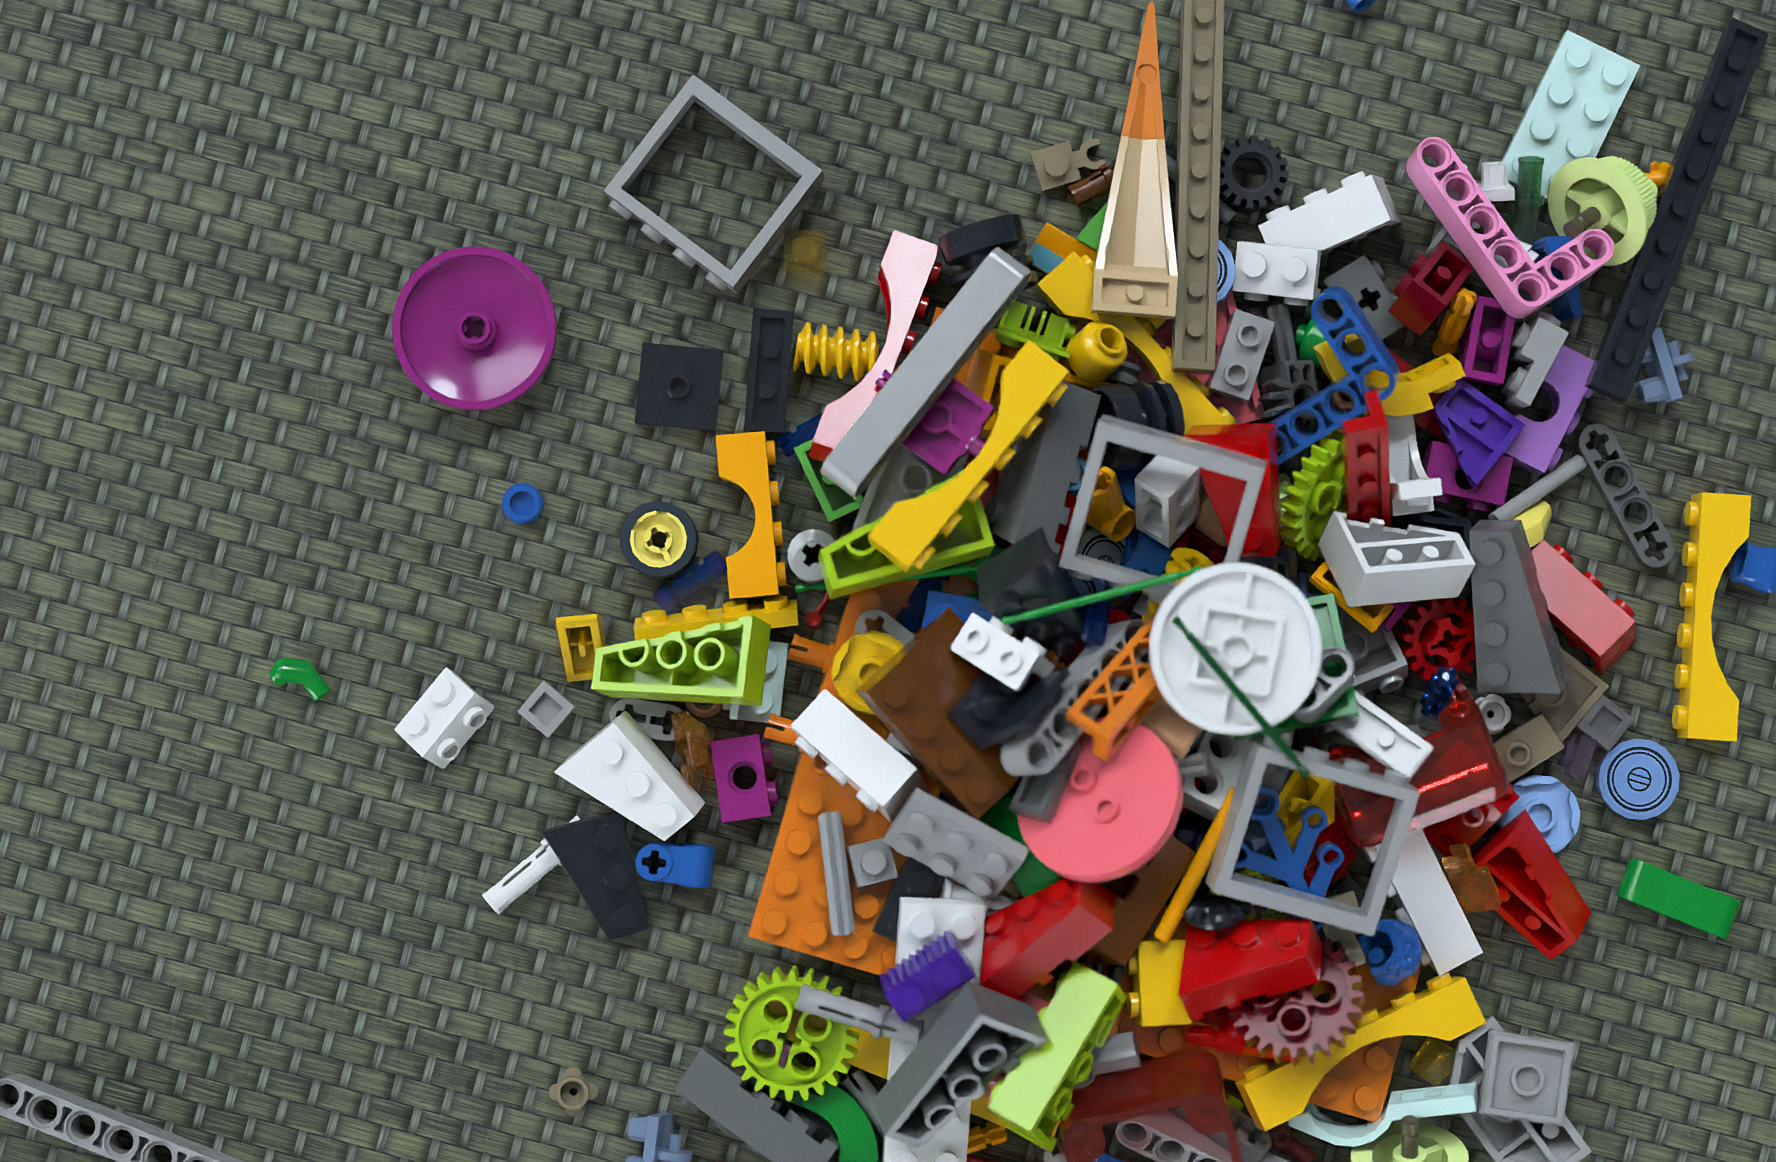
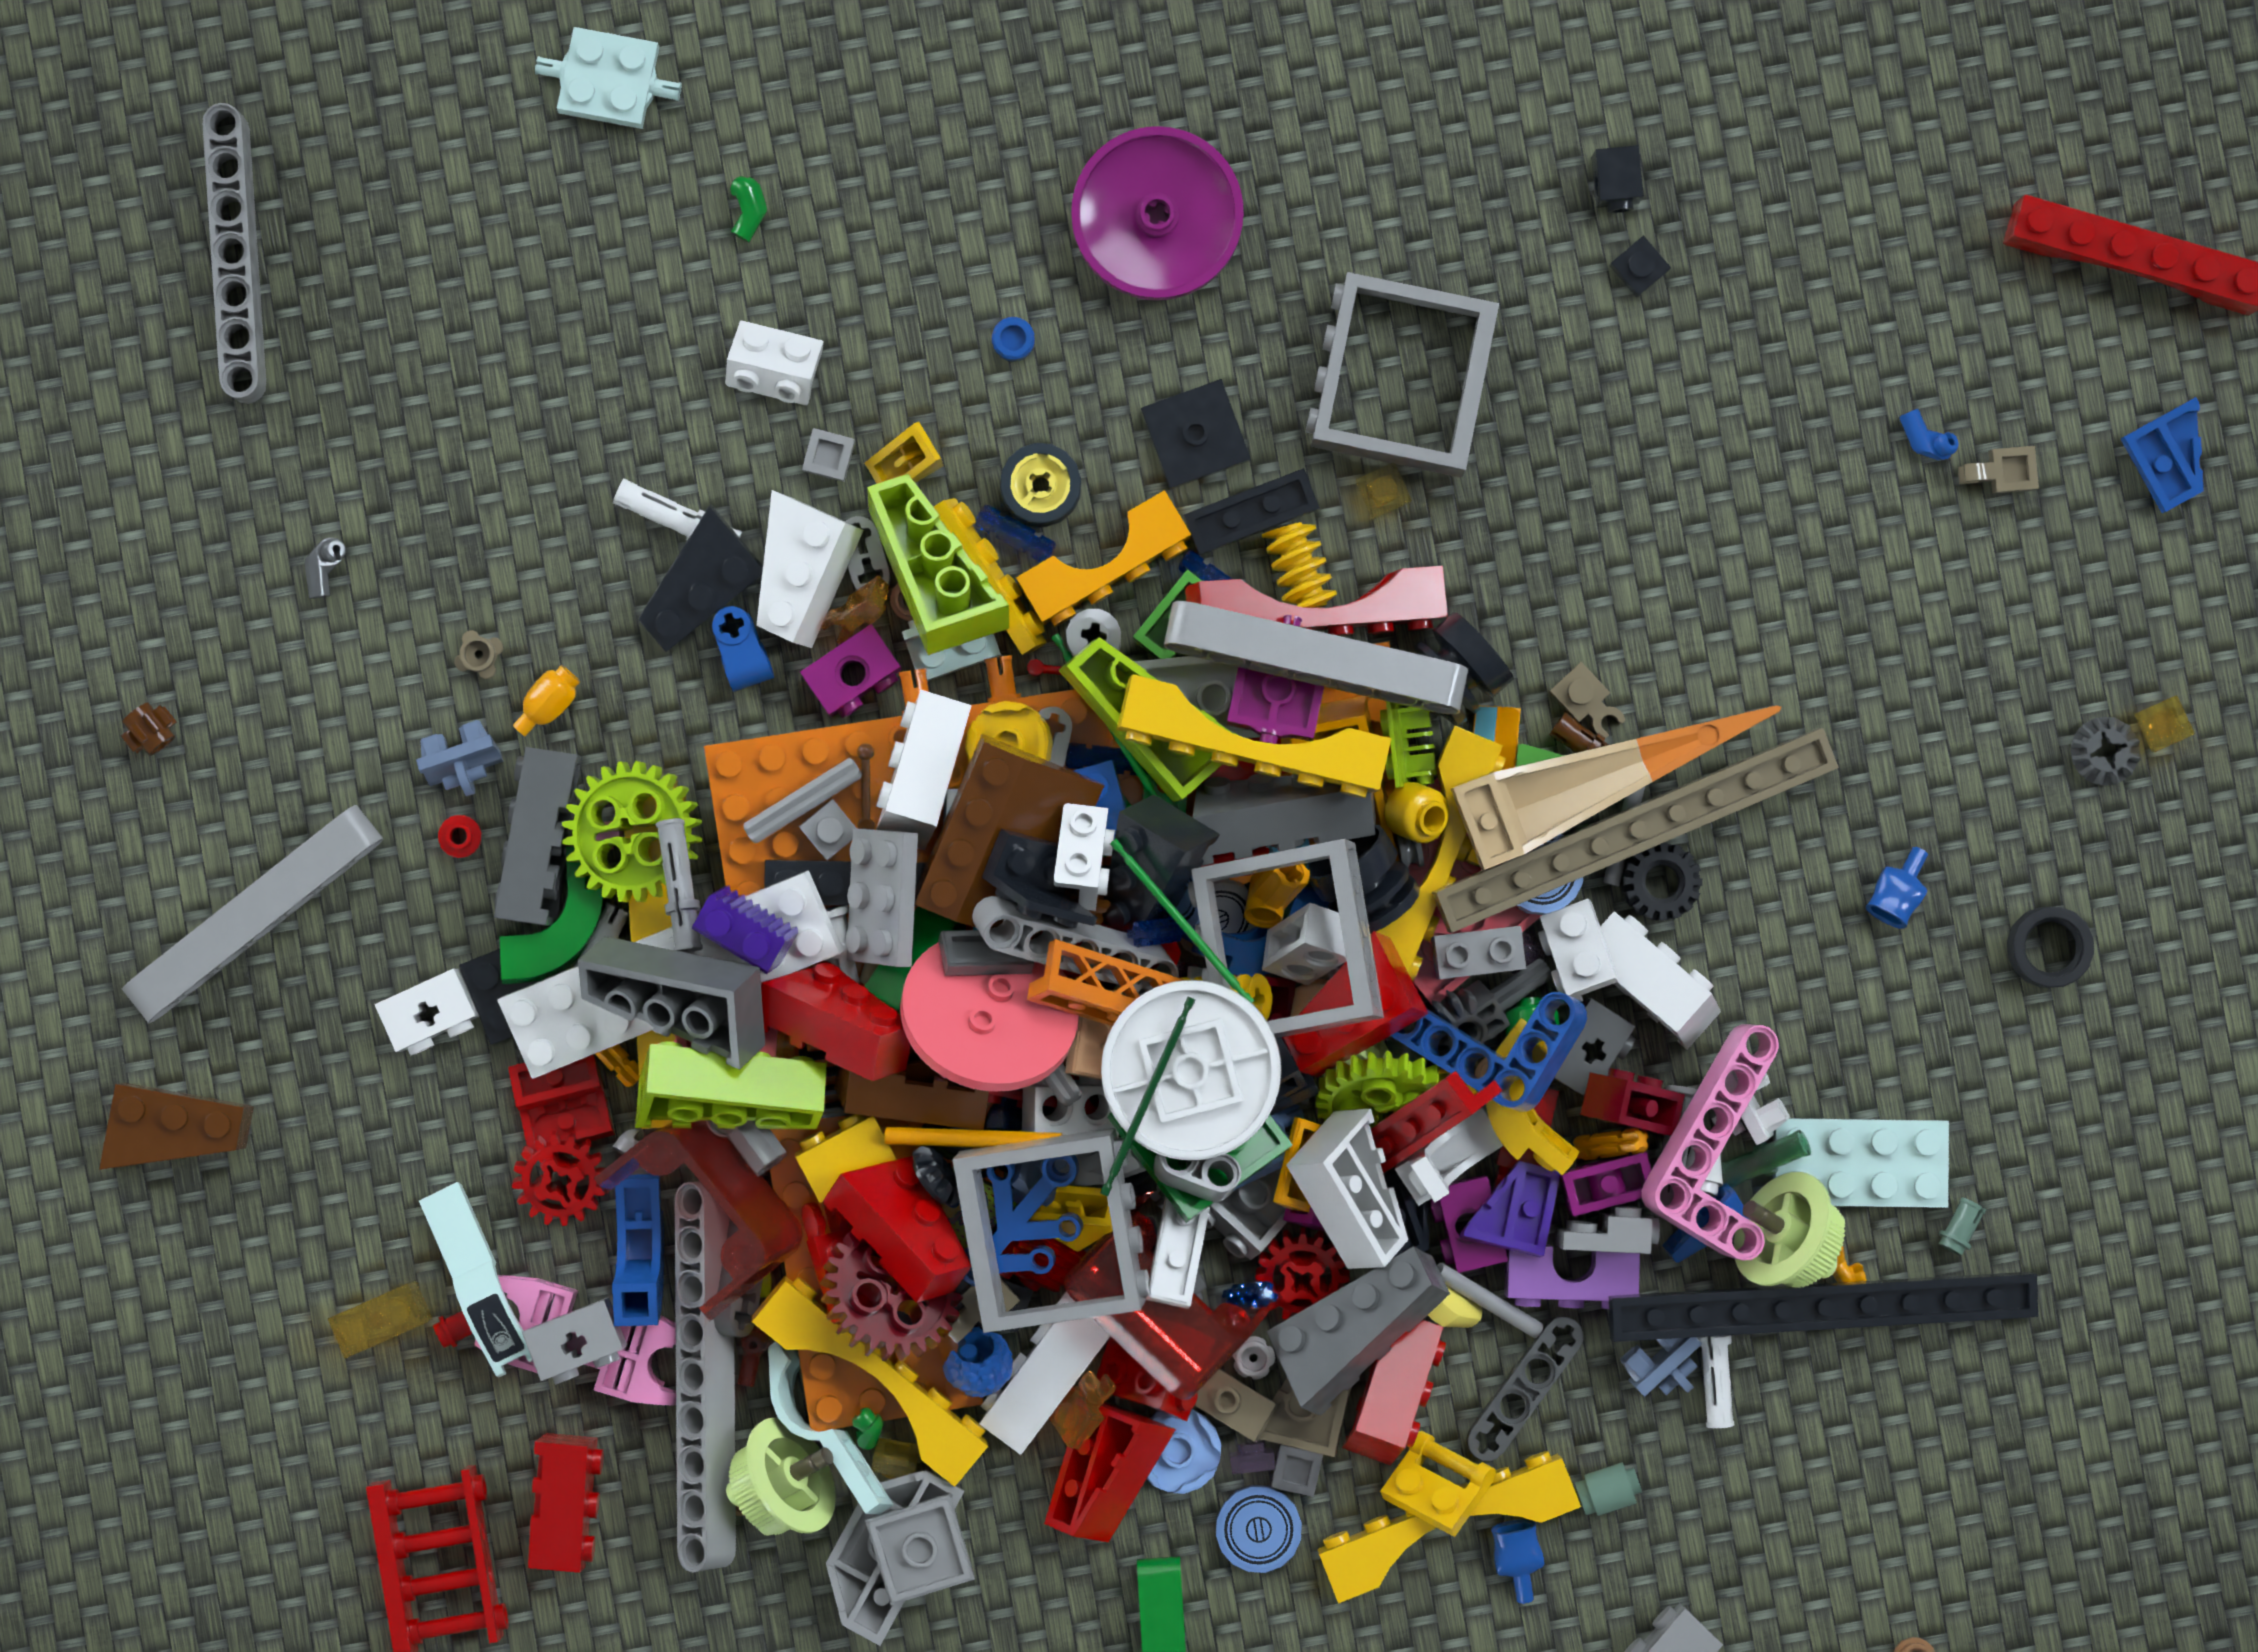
camera: 60 degrees right, 0 degrees up
none -> light orange plant [513,665,580,737]
none -> light aqua plate [535,27,682,129]
none -> green arm [852,1407,884,1450]
none -> reddish brown hinge [857,743,875,829]
none -> yellow plate [1380,1431,1496,1537]
none -> sand green brick [1575,1462,1642,1516]
none -> white pin [1696,1335,1735,1428]
none -> sand green pin [1938,1197,1987,1256]

